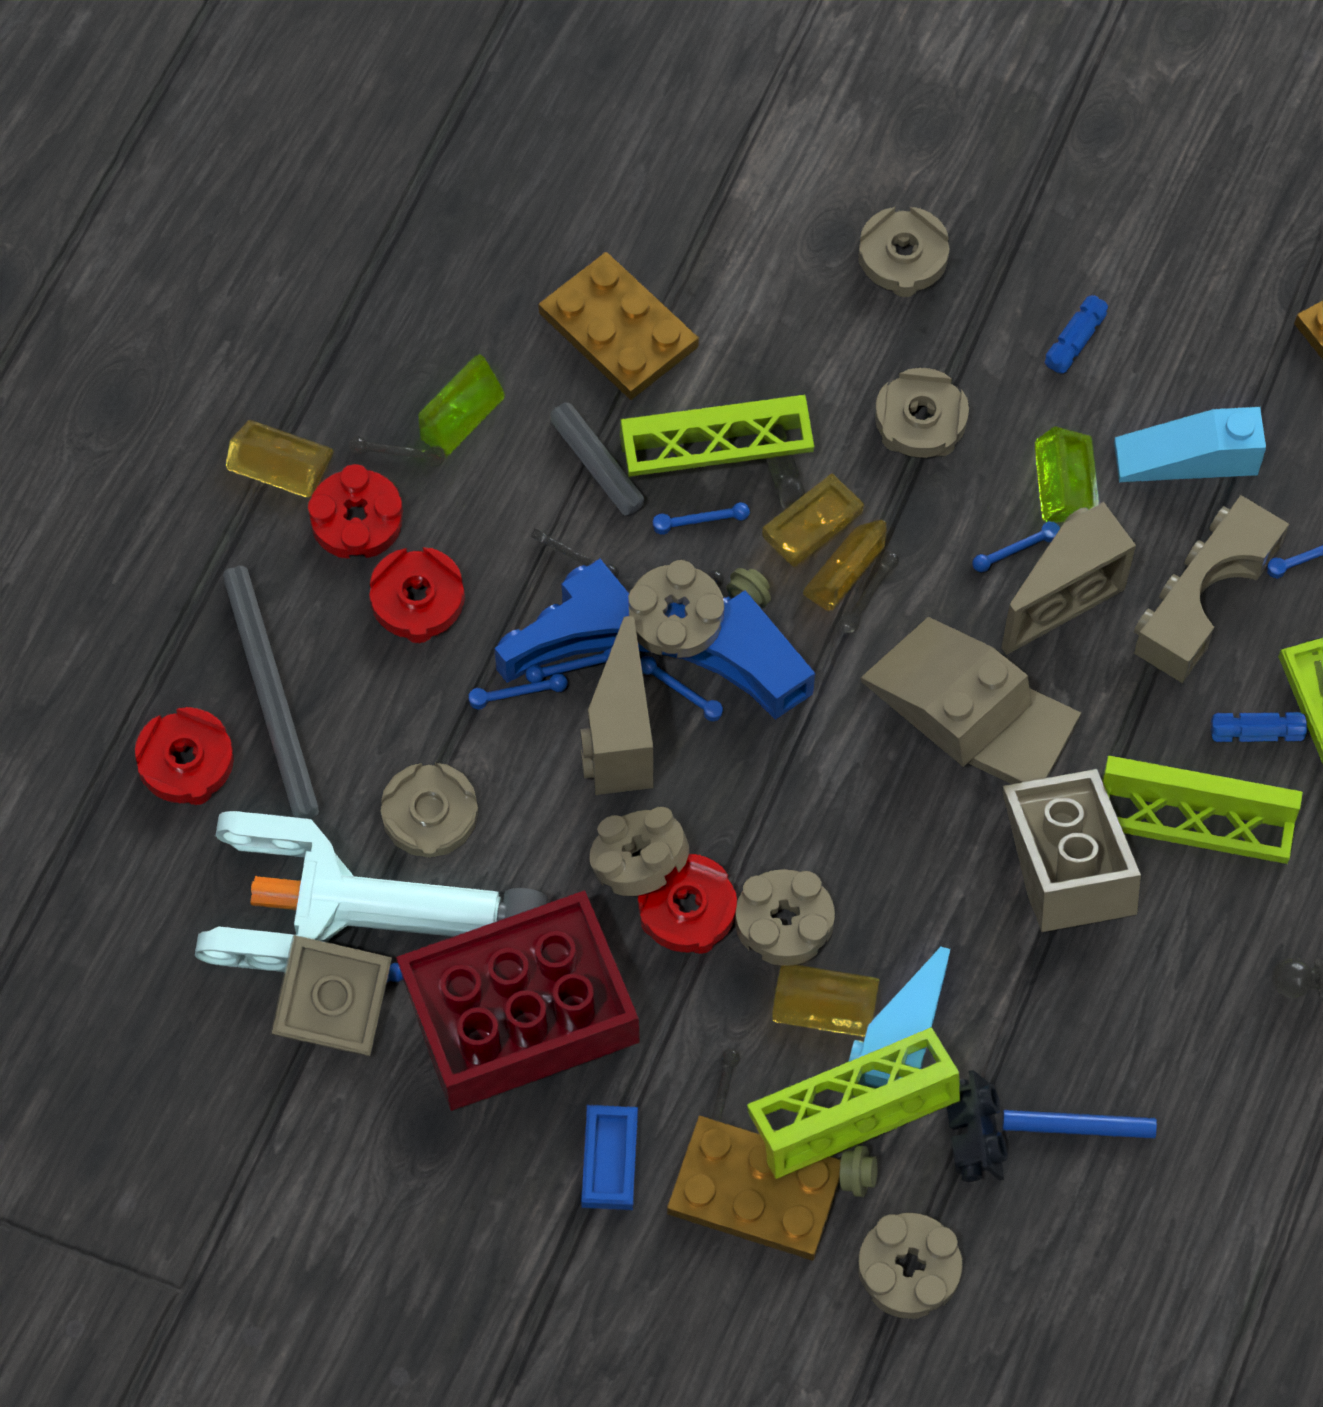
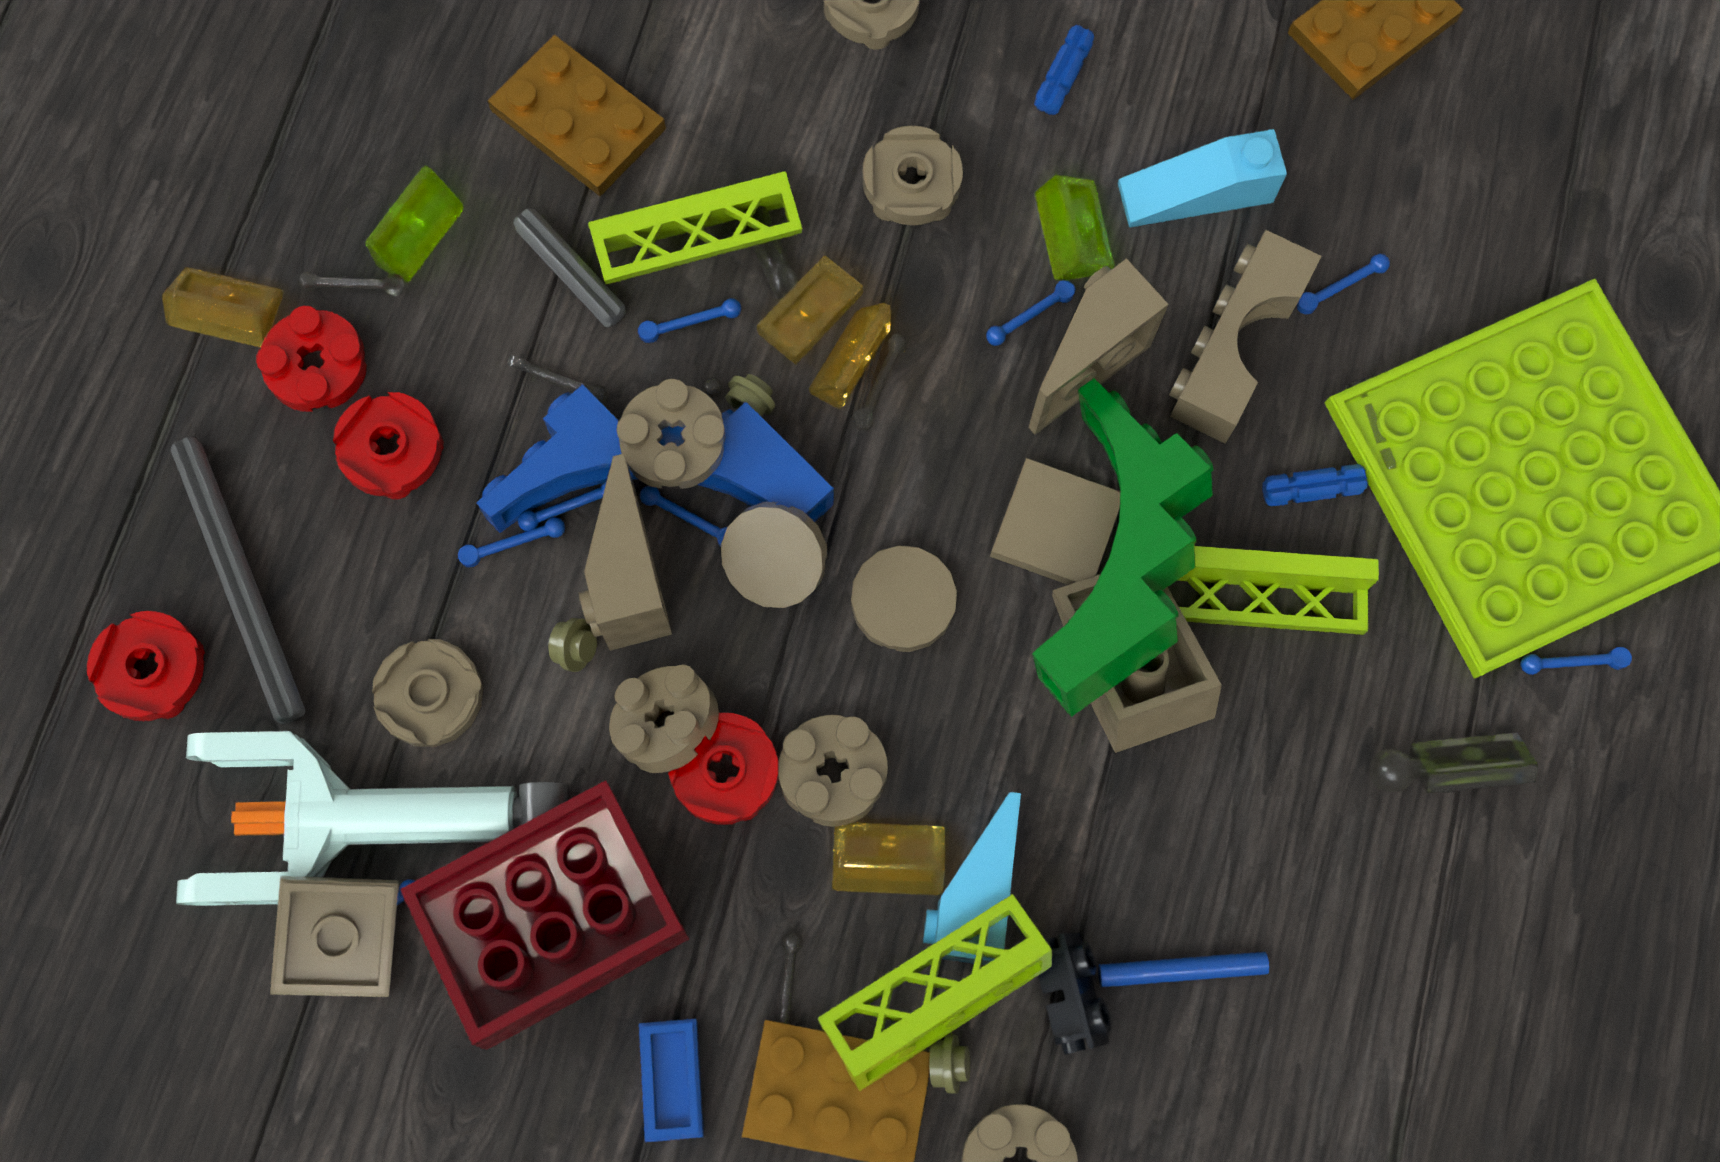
camera: 10 degrees left, 10 degrees up
dark tan slope [861,617,1031,767] -> none
none -> olive plate [548,618,597,672]
none -> dark tan tile [721,502,827,608]
none -> dark tan tile [851,546,957,652]
none -> green arch [1032,378,1214,717]

